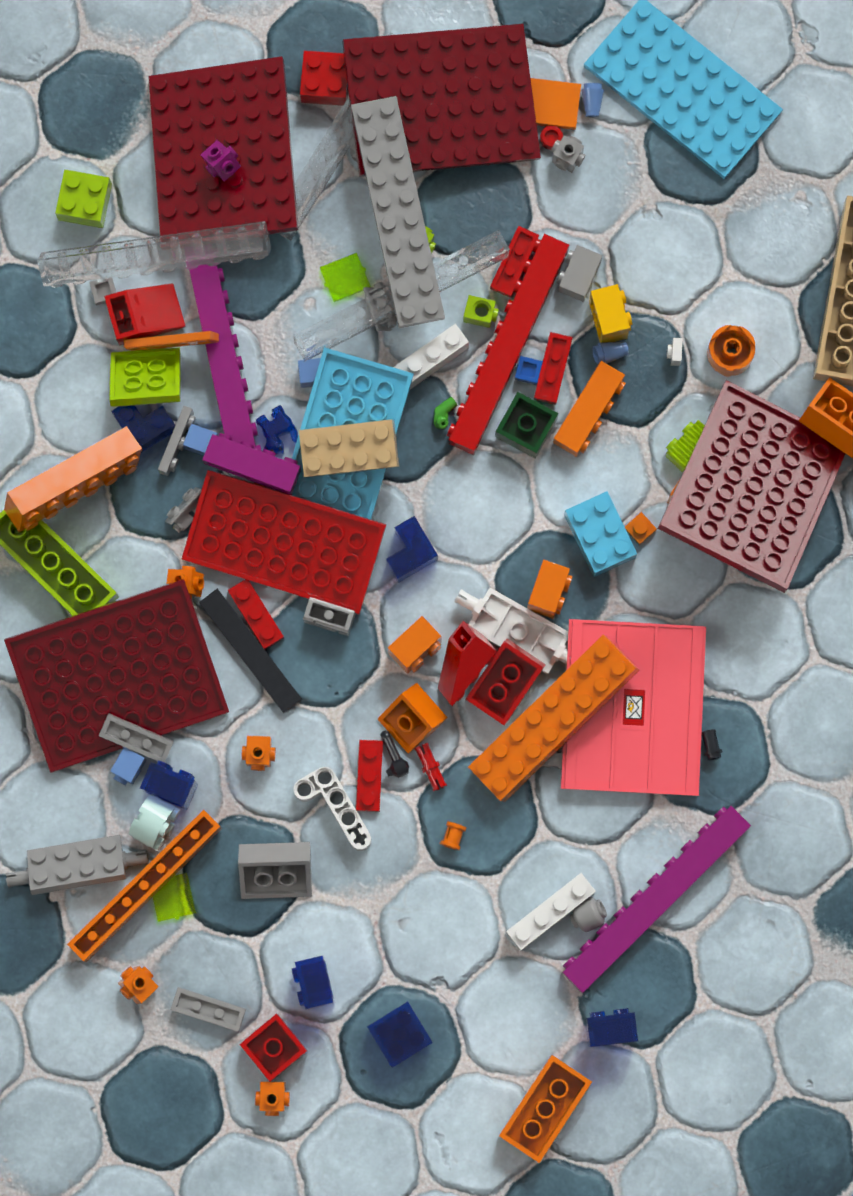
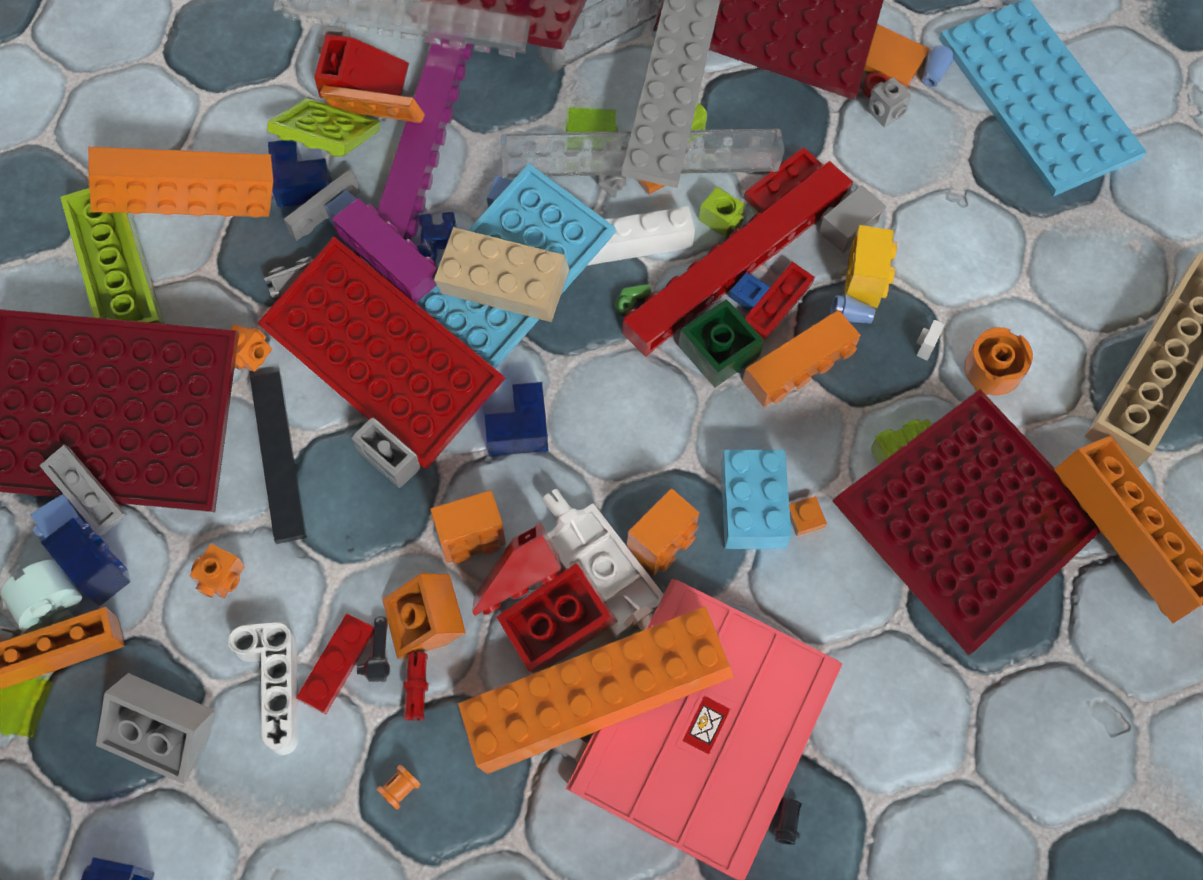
camera: 20 degrees right, 15 degrees down
red plate [228,579,284,650] -> none

